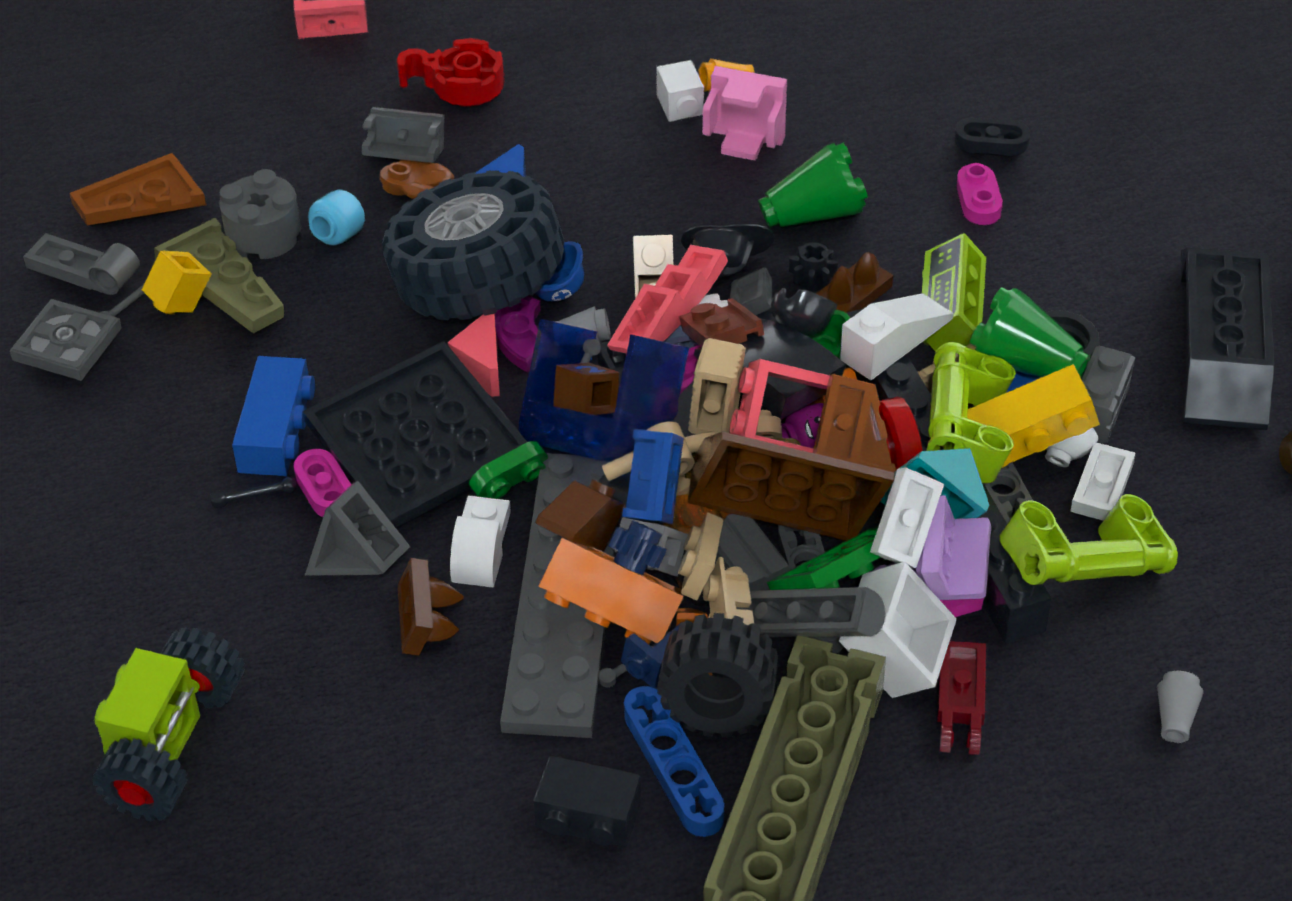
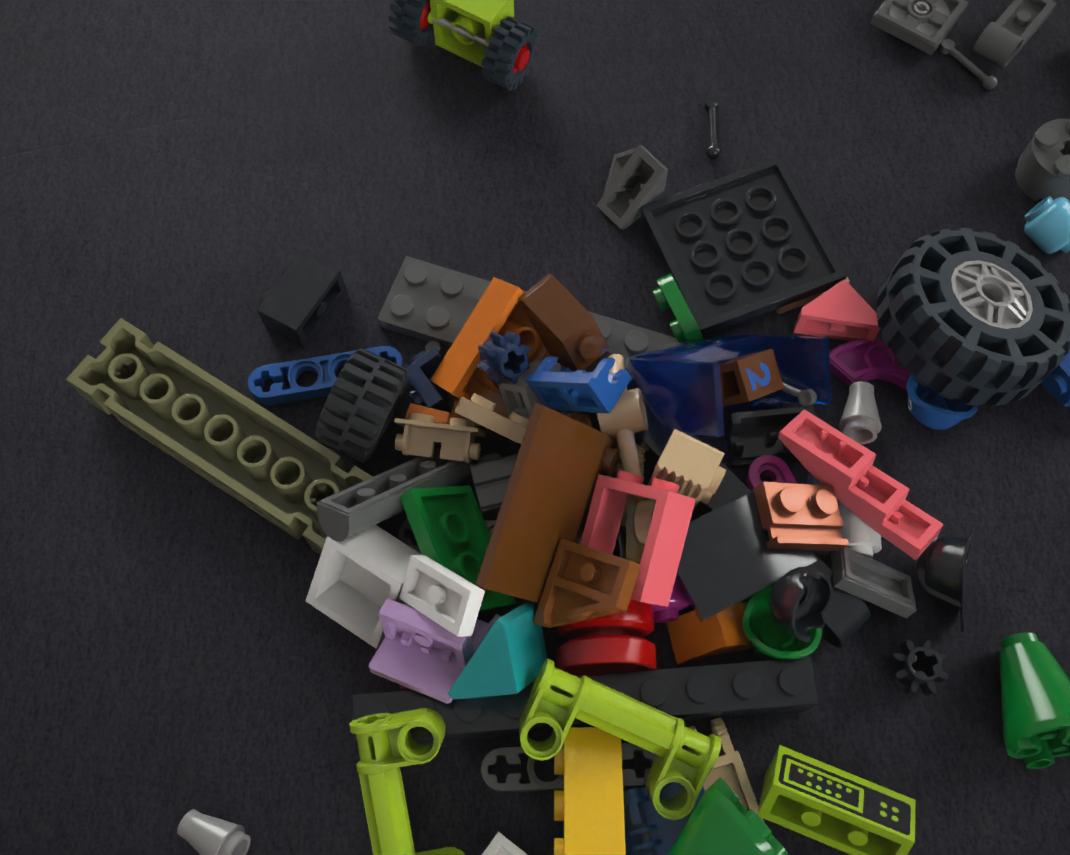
camera: 105 degrees right, 20 degrees up
yellow brick [141,251,212,314] -> none
olive wing [154,218,284,333] -> none
blue brick [232,356,315,476] -> none
dark pink plate [294,449,351,517] -> none
reddish brown tile [397,558,464,656] -> none
white brick [450,496,511,588] -> none
tan slope [633,235,673,298] -> none
reddish brown tile [816,252,894,313] -> none
white slope [840,293,953,380] -> none
dark red hinge [937,641,986,755] -> none

